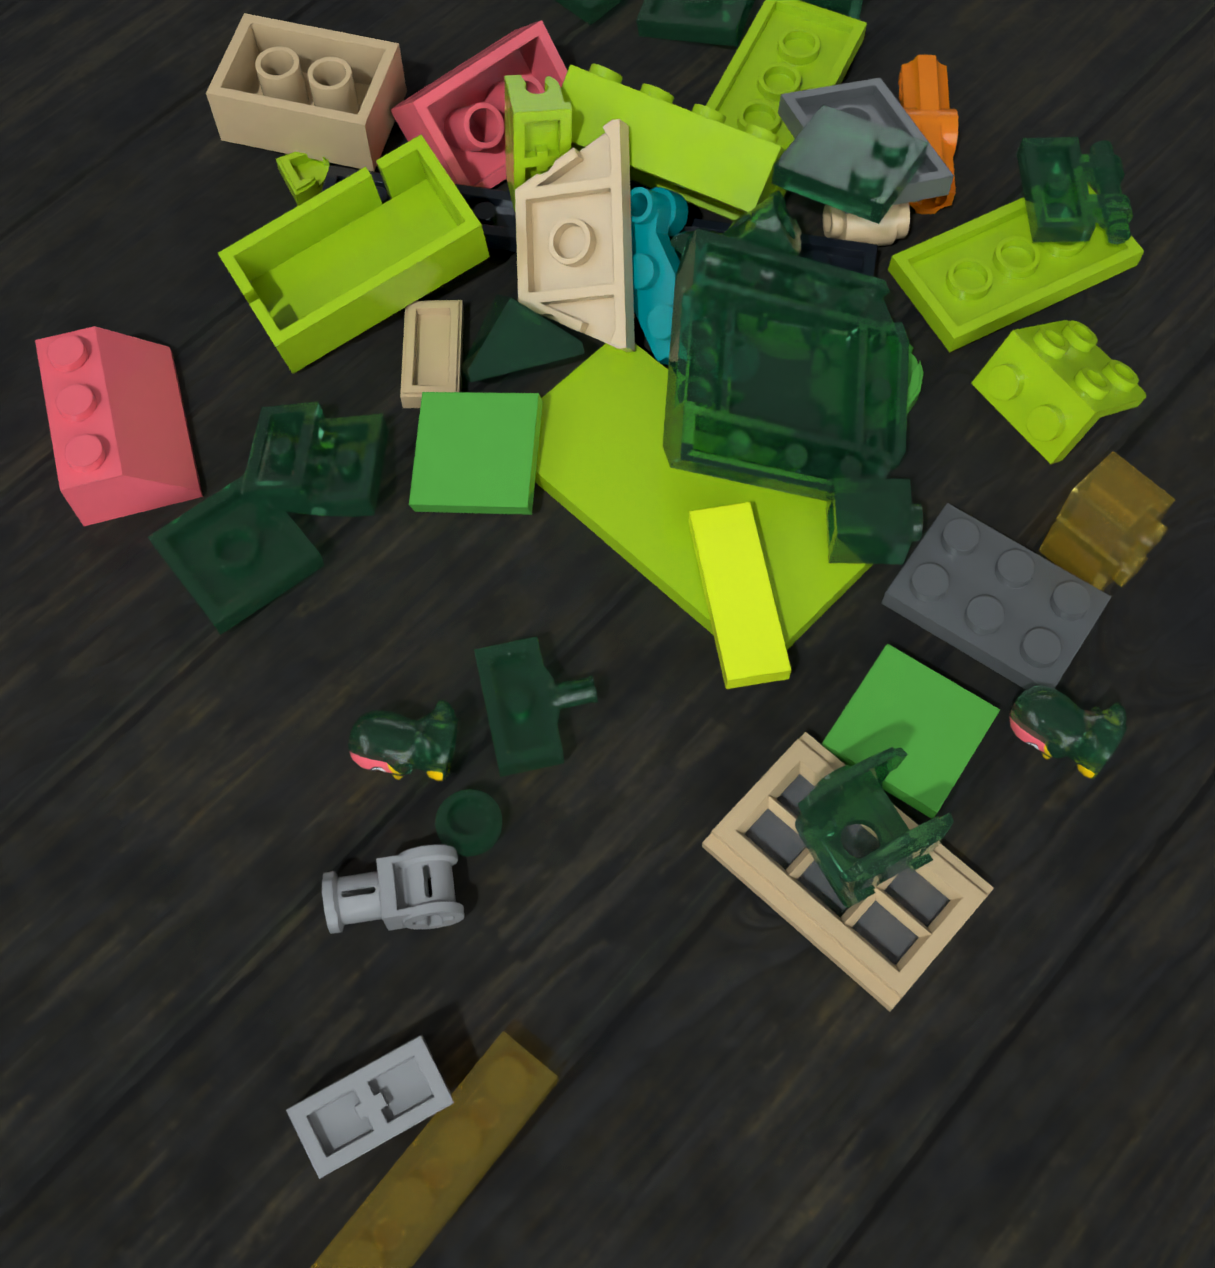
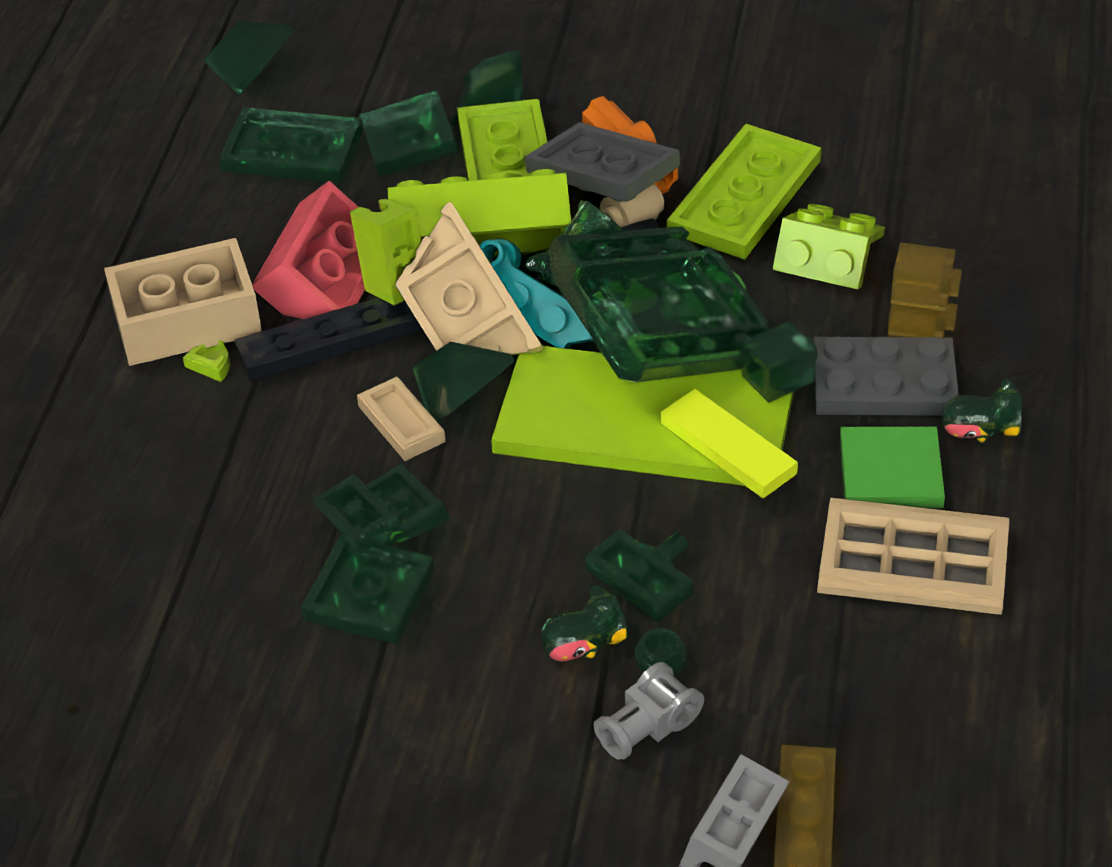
camera: 30 degrees left, 20 degrees down
coral slope [35,326,203,526] -> none
lime piece [218,135,490,374] -> none
bright green tile [409,392,543,515] -> none
clear green plate [771,105,928,224] -> none
clear green piece [795,747,954,908] -> none
clear green plate [1017,137,1133,244] -> none

